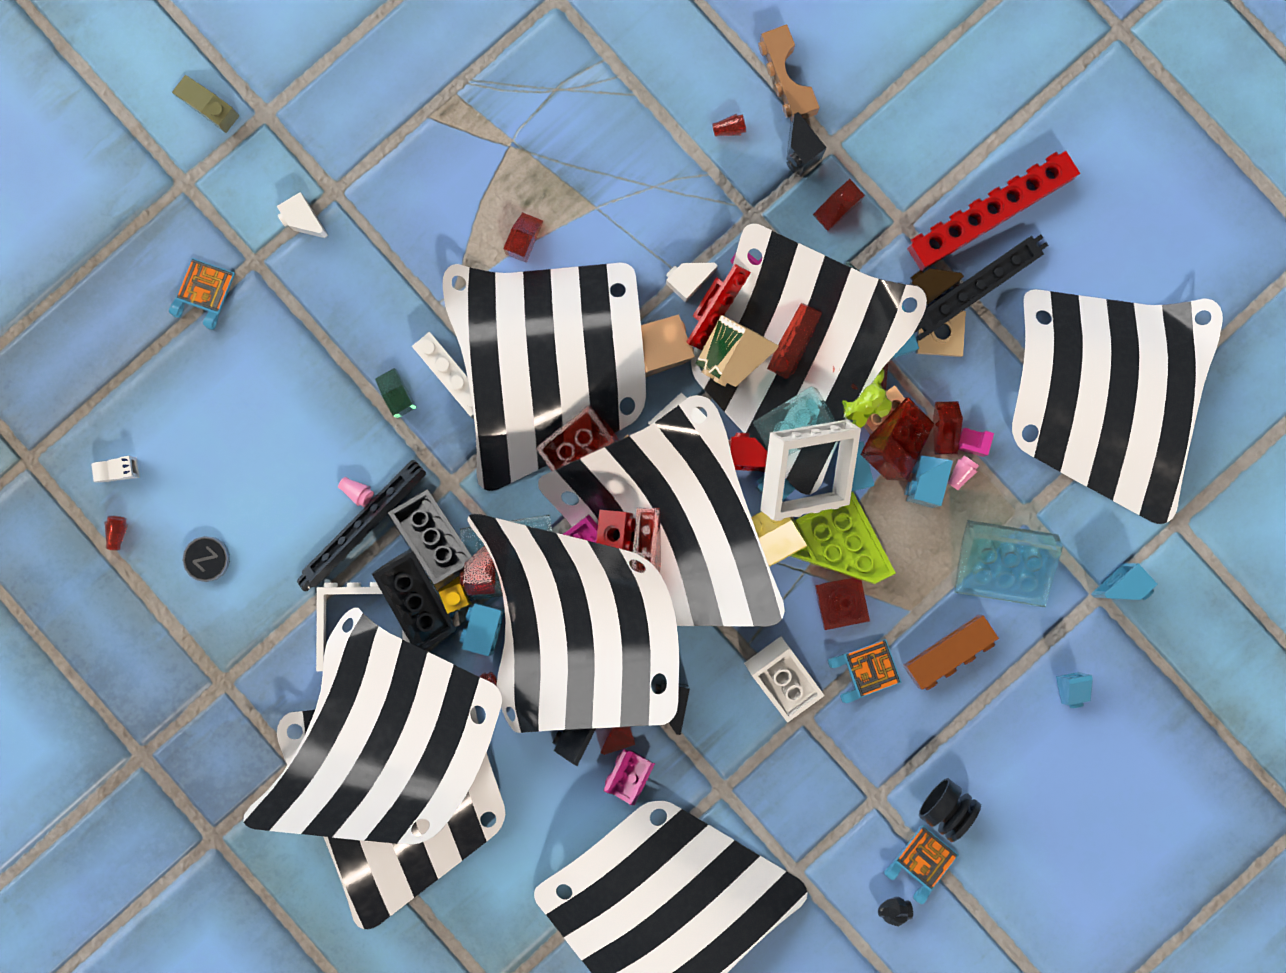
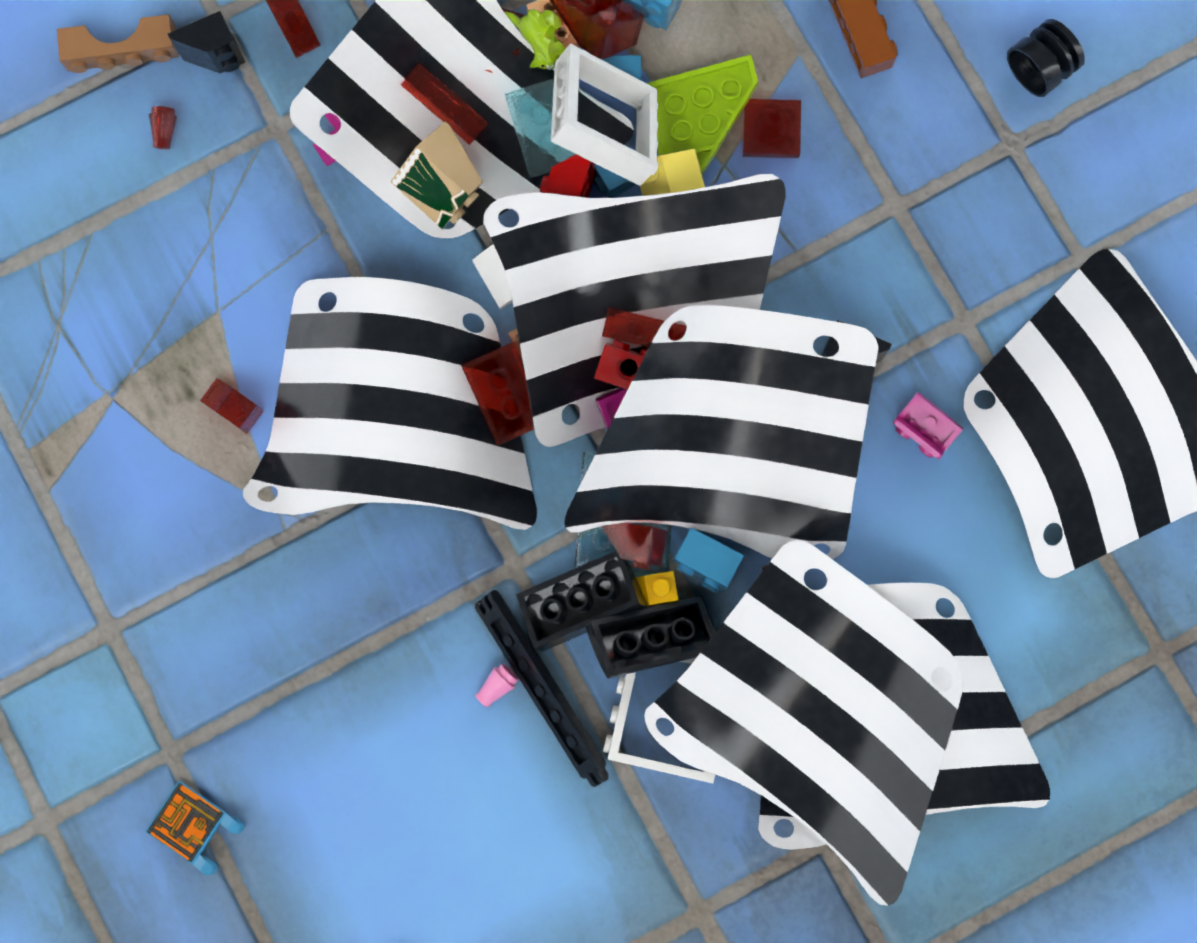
camera: 75 degrees left, 5 degrees down
black tile [182,536,230,582] -> none
white slope [277,192,328,238] -> none
slope [375,368,417,419] -> none
white arch [412,332,474,419] -> none
black slope [552,728,596,766] -> none
clear red slope [600,726,636,755] -> none
light nougat slope [641,314,695,378] -> none
white slope [666,263,718,302] -> none
red bracket [687,264,751,350] -> none
white slope [744,636,825,723] -> none
flag [828,639,902,703] -> none
black rock [878,897,913,927] -> none
flag [884,825,959,904] -> none

